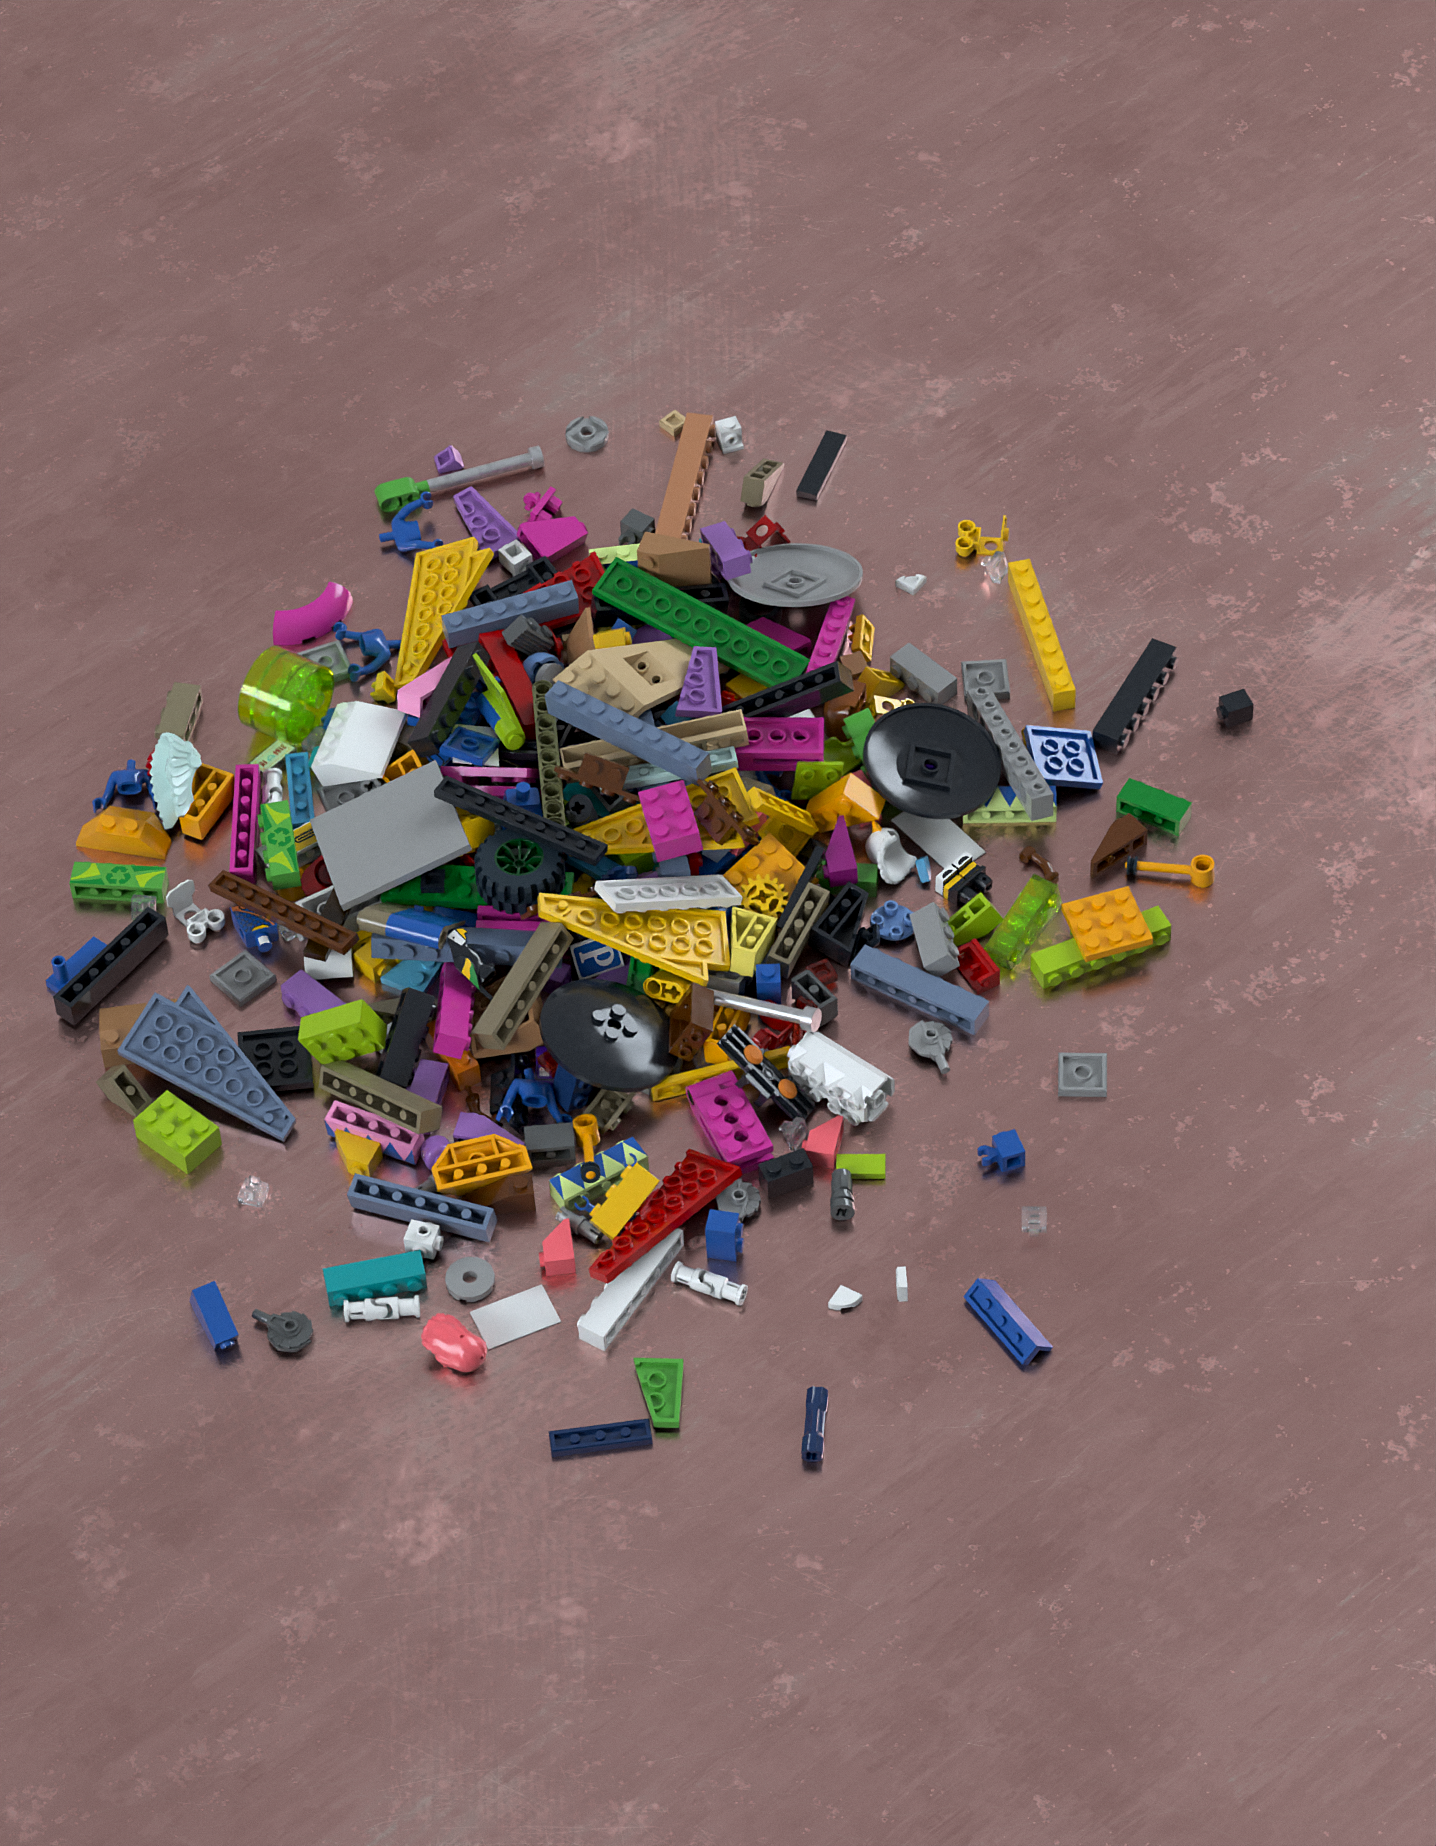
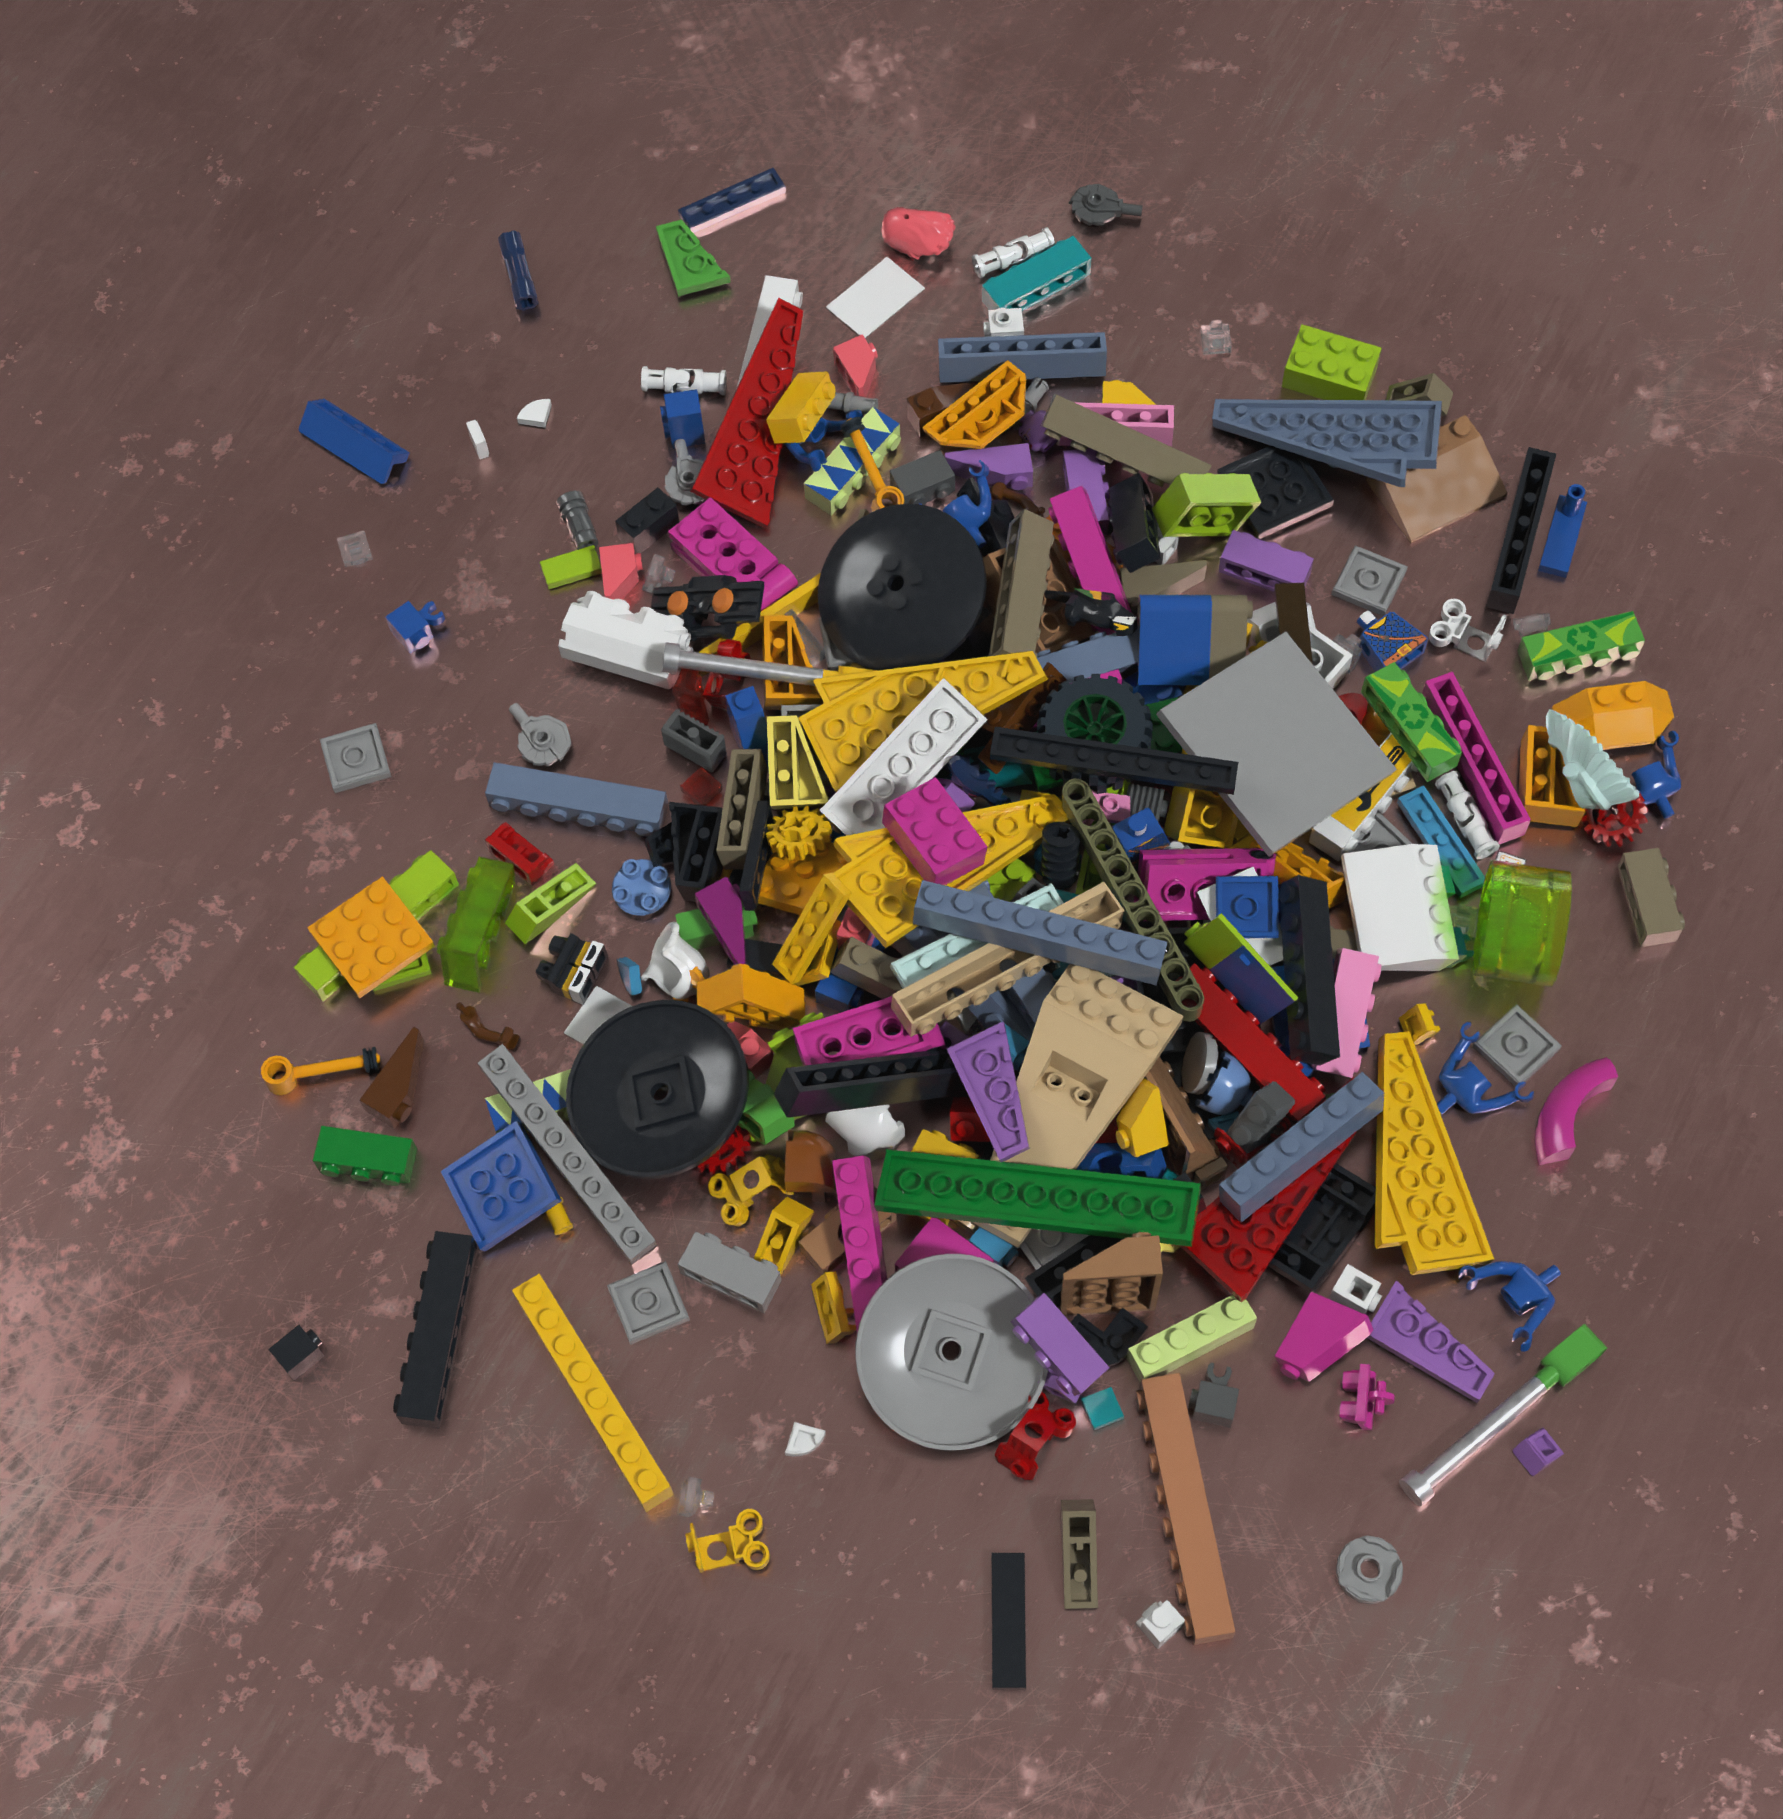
camera: 160 degrees right, 15 degrees up
blue slope [189,1281,239,1350] -> none
reddish brown plate [208,870,360,955] -> none
light grey tile [445,1257,495,1302] -> none
reddish brown bracket [554,752,640,804] -> none
tan tile [659,410,686,437] -> none
reddish brown window [669,983,714,1061] -> none
reddish brown bracket [694,778,760,846] -> none
light grey brick [910,902,960,977] -> none

